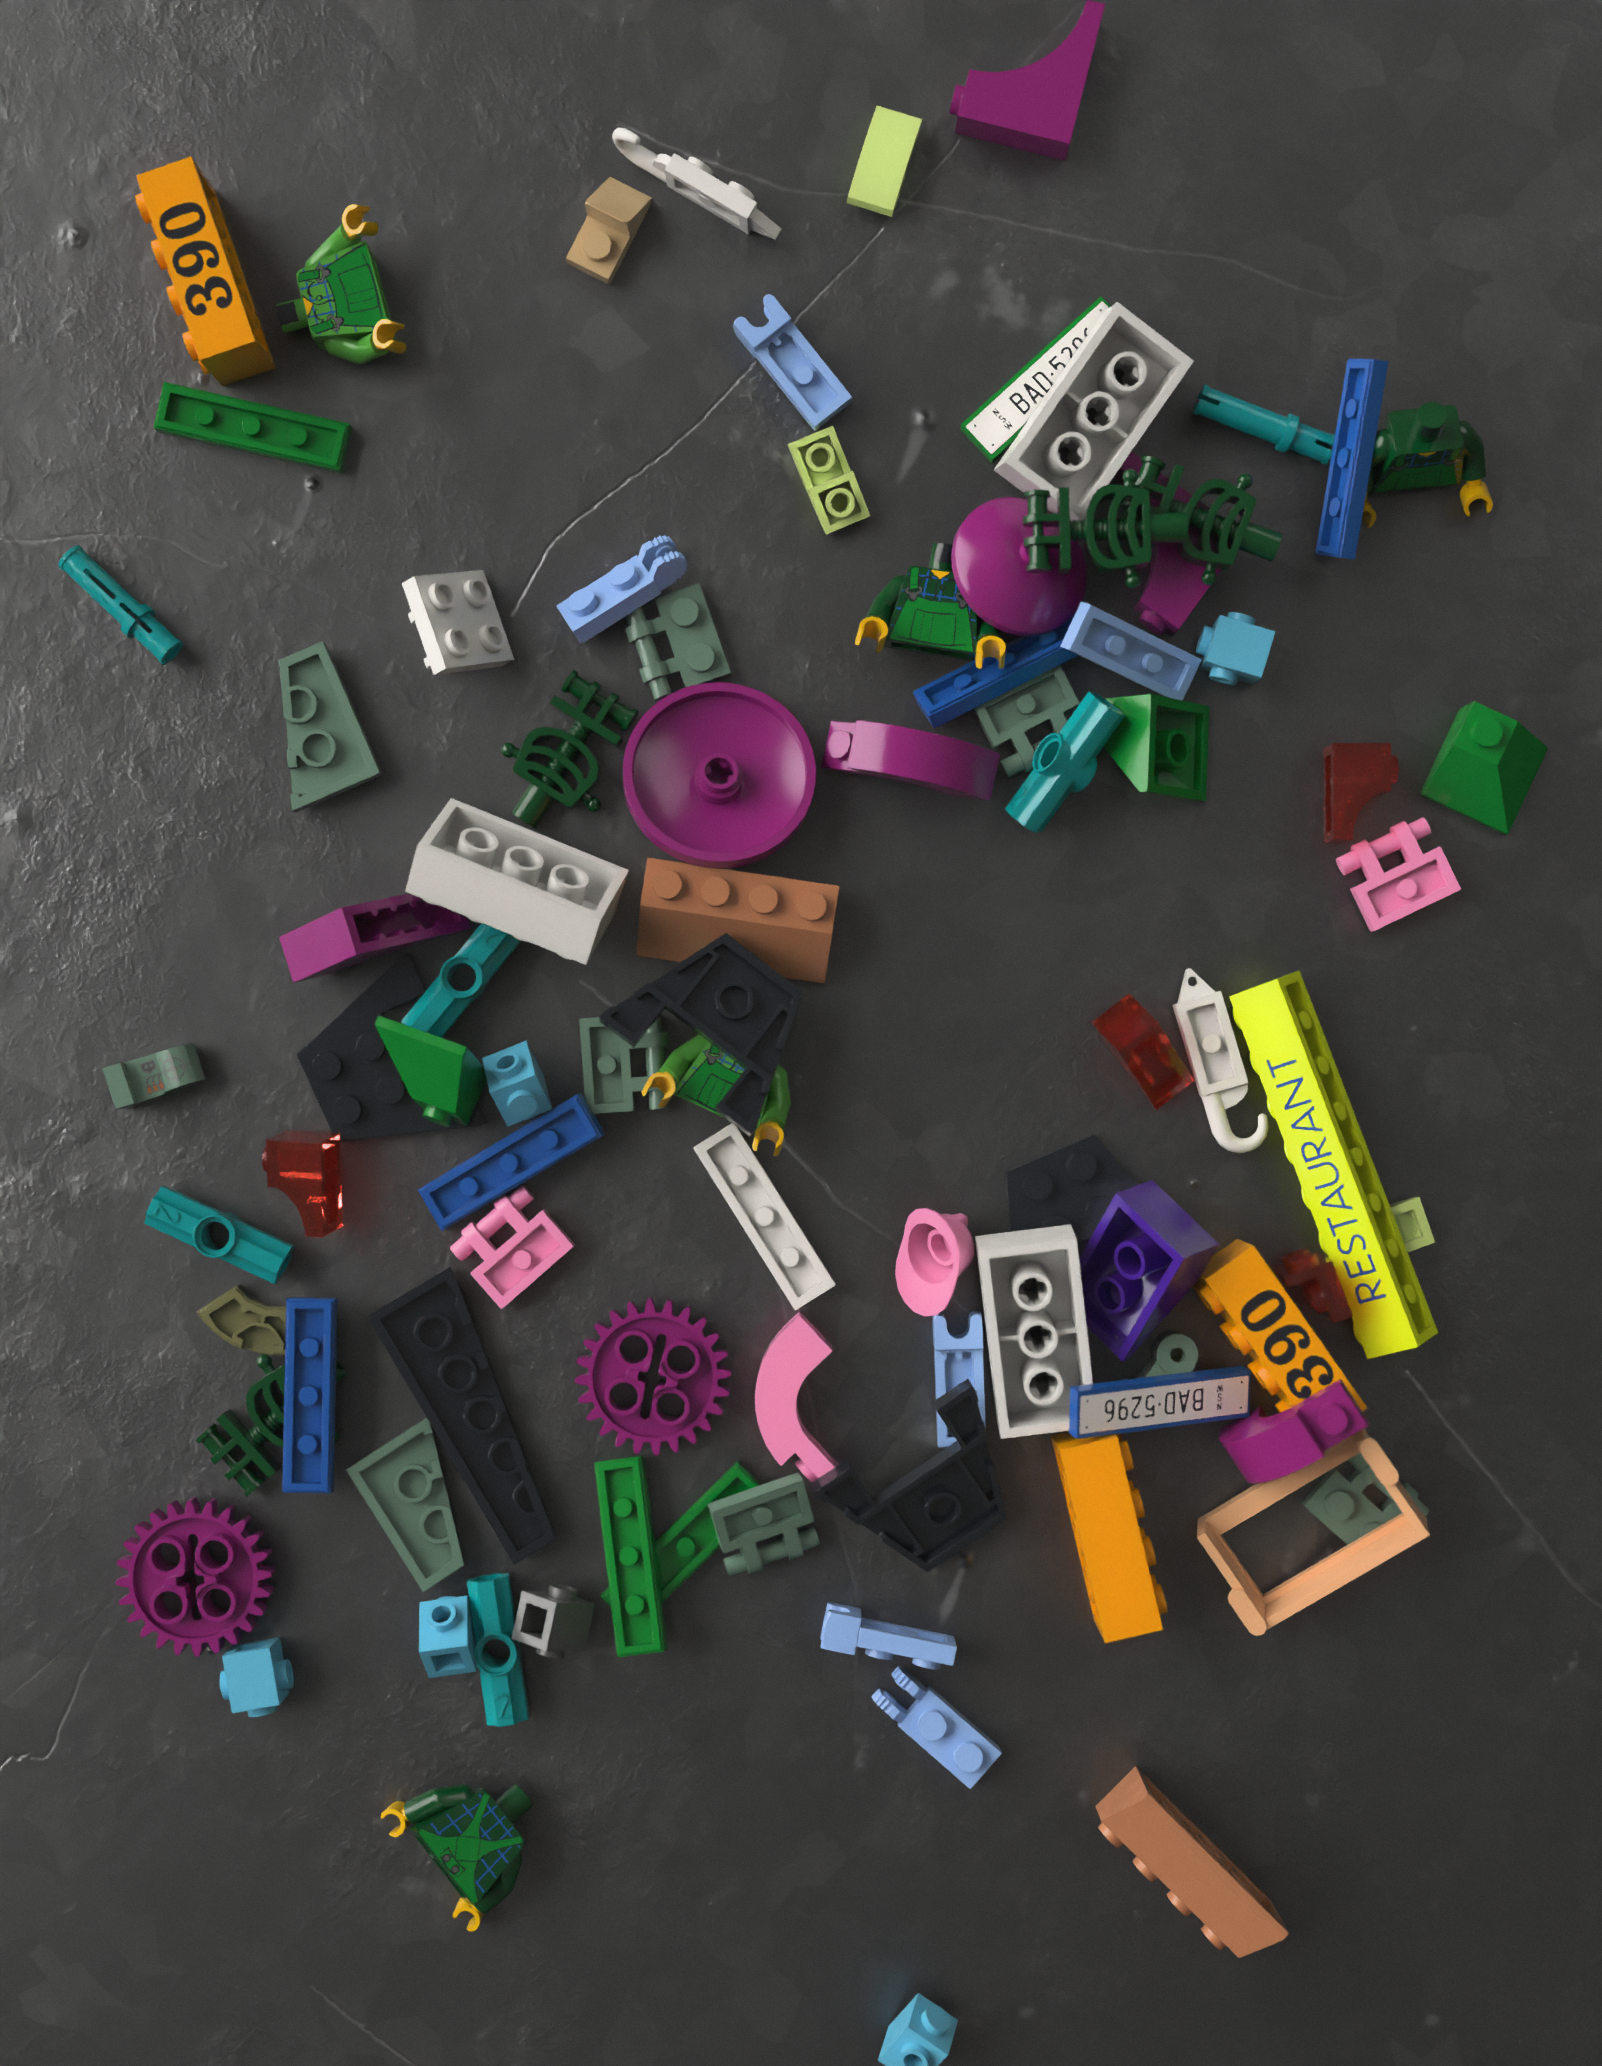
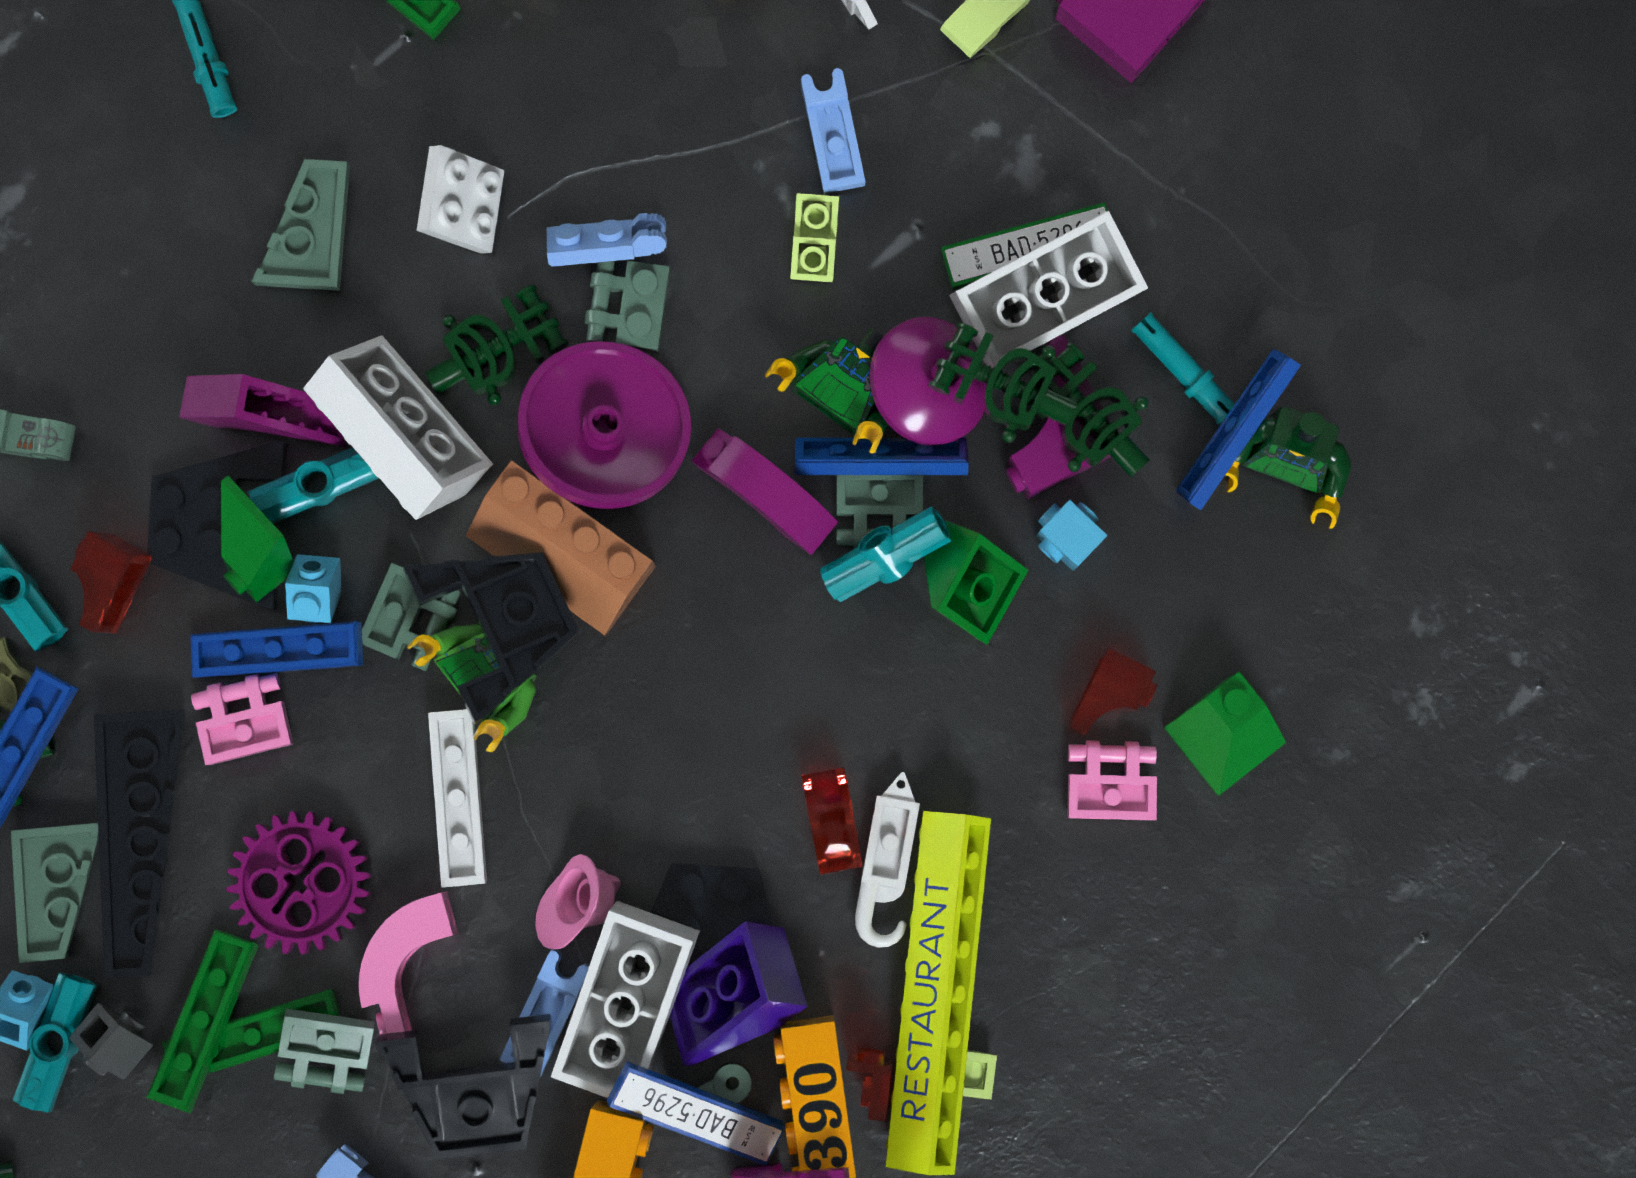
camera: 20 degrees right, 5 degrees down
light blue plate [1061,601,1202,700] -> none

